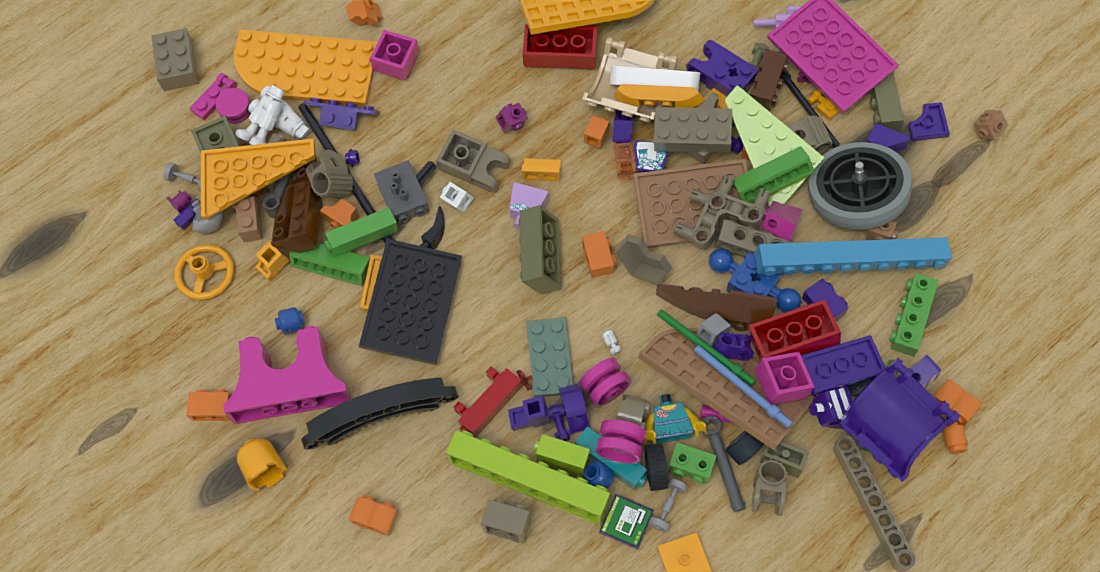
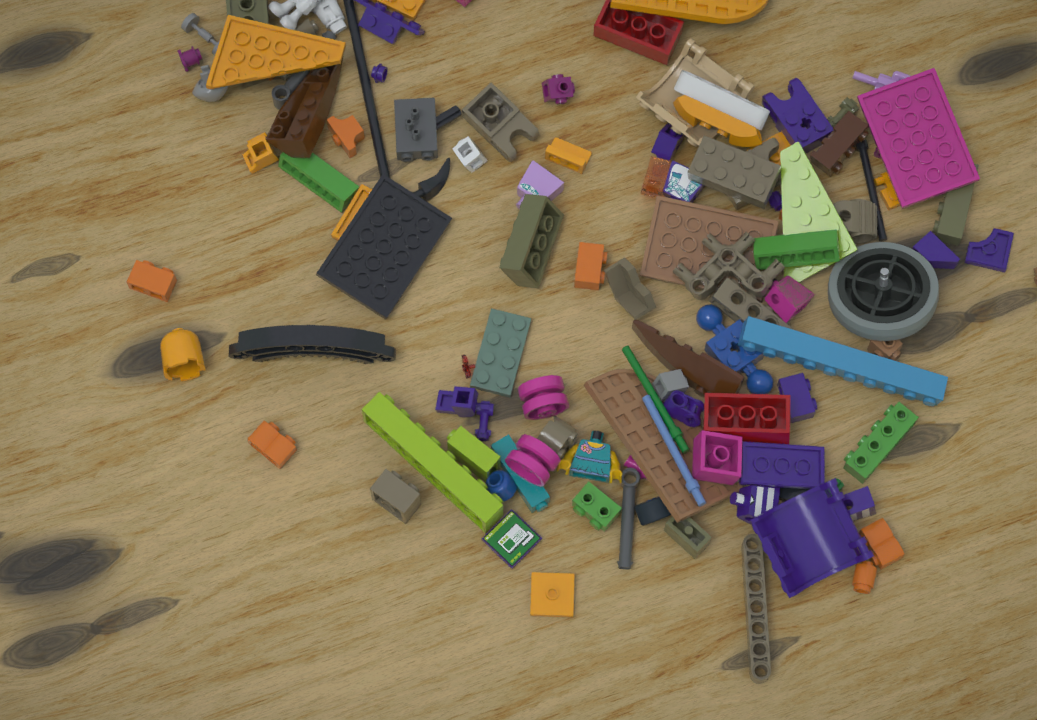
camera: 15 degrees right, 5 degrees up
dark purple bar [173,199,201,230] -> none
light orange piece [174,244,234,300] -> none
dark pink piece [224,326,353,424] -> none
medium nougat hinge [230,196,263,242] -> none
blue head [275,307,305,335] -> none
dark tan piece [306,150,353,198] -> none
bright green brick [323,208,397,257] -> none
red brick [453,366,523,438] -> none
dark purple brick [559,384,590,433] -> none
orange brick [584,115,609,149] -> none
white piece [602,330,621,355] -> none
black tyre [644,443,668,491] -> none
light grey wheel [648,478,688,533] -> none
dark tan piece [751,459,788,516] -> none

